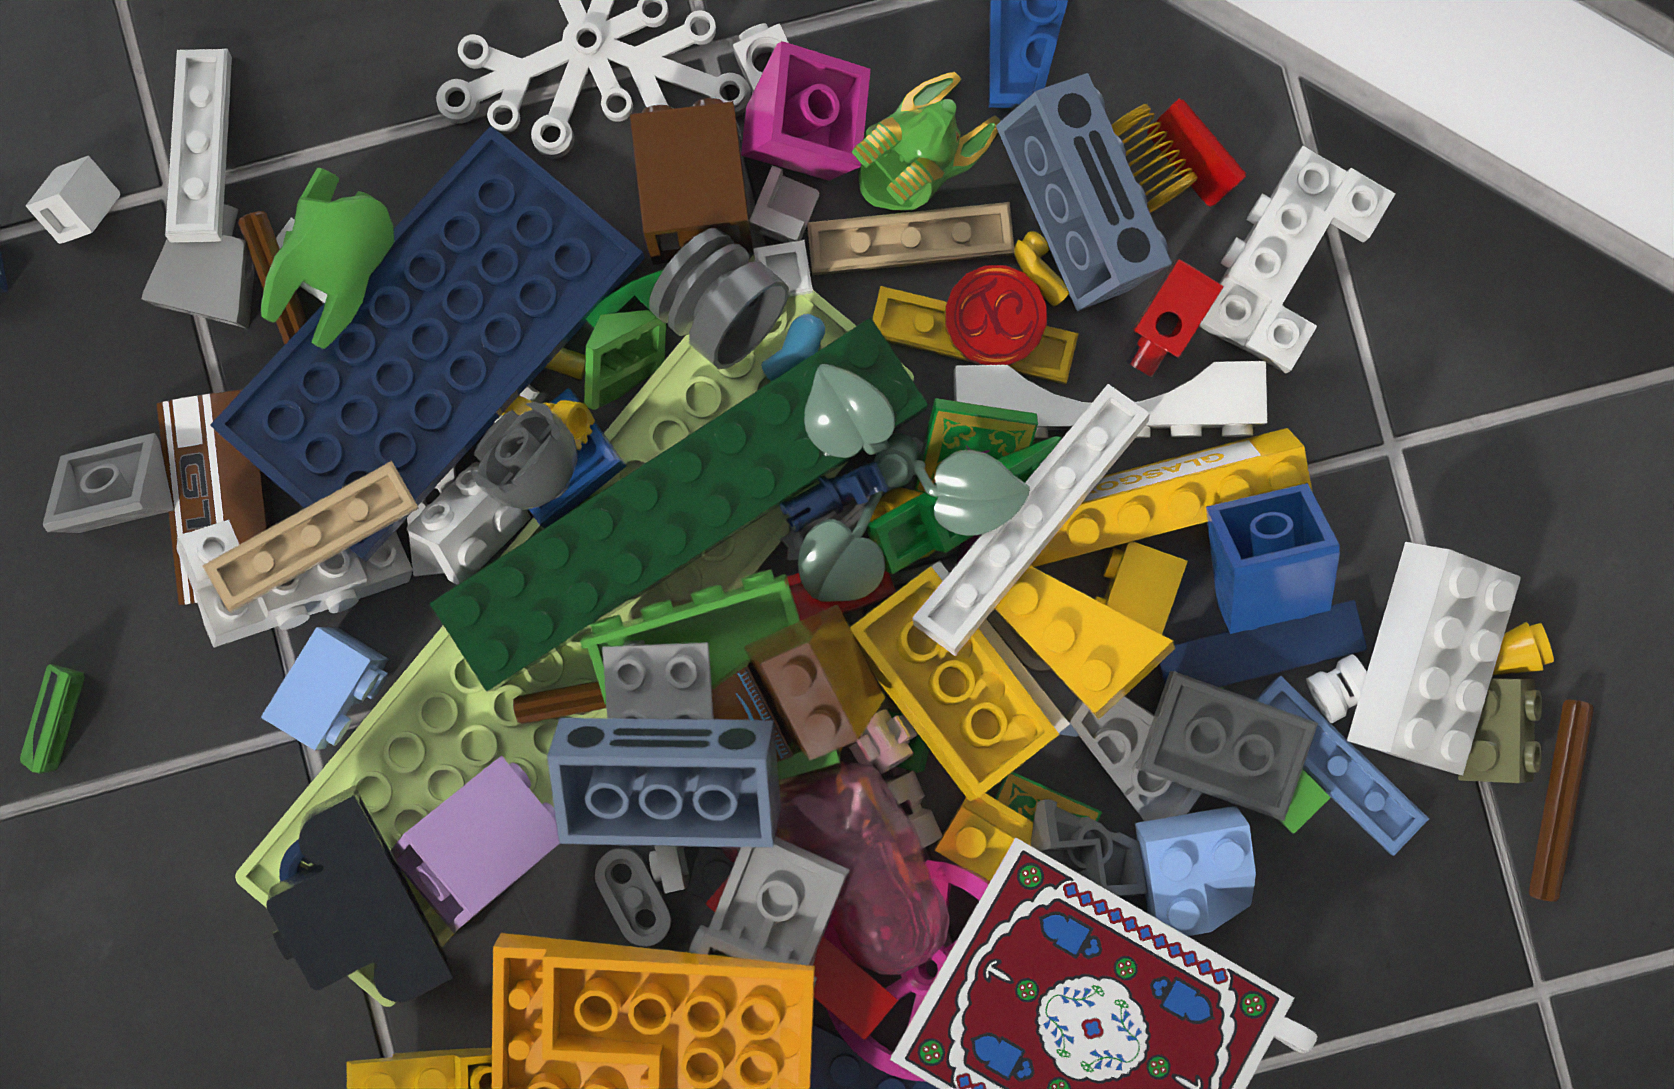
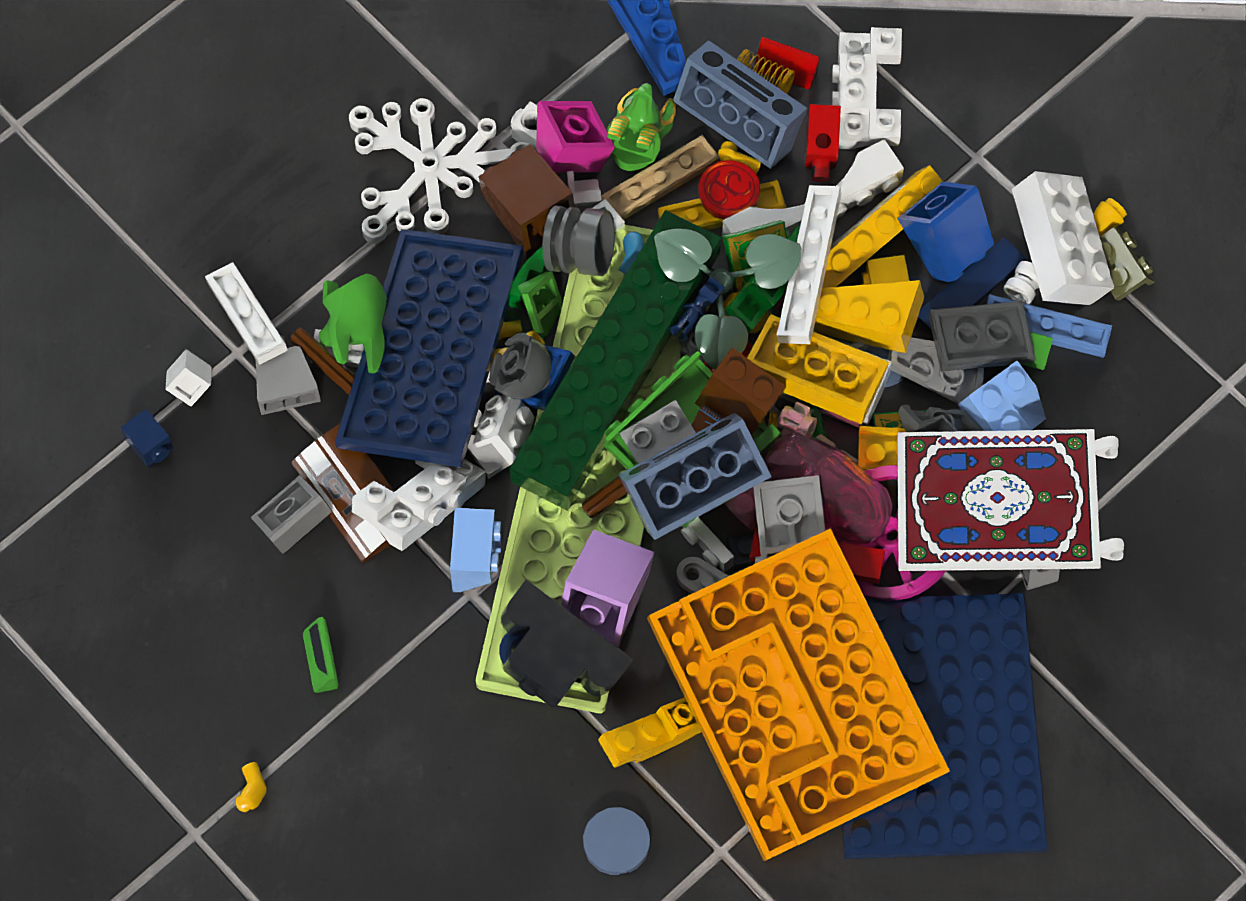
camera: 30 degrees left, 20 degrees down
tan tile [202,461,419,613] -> none
reddish brown axle [1529,699,1594,902] -> none

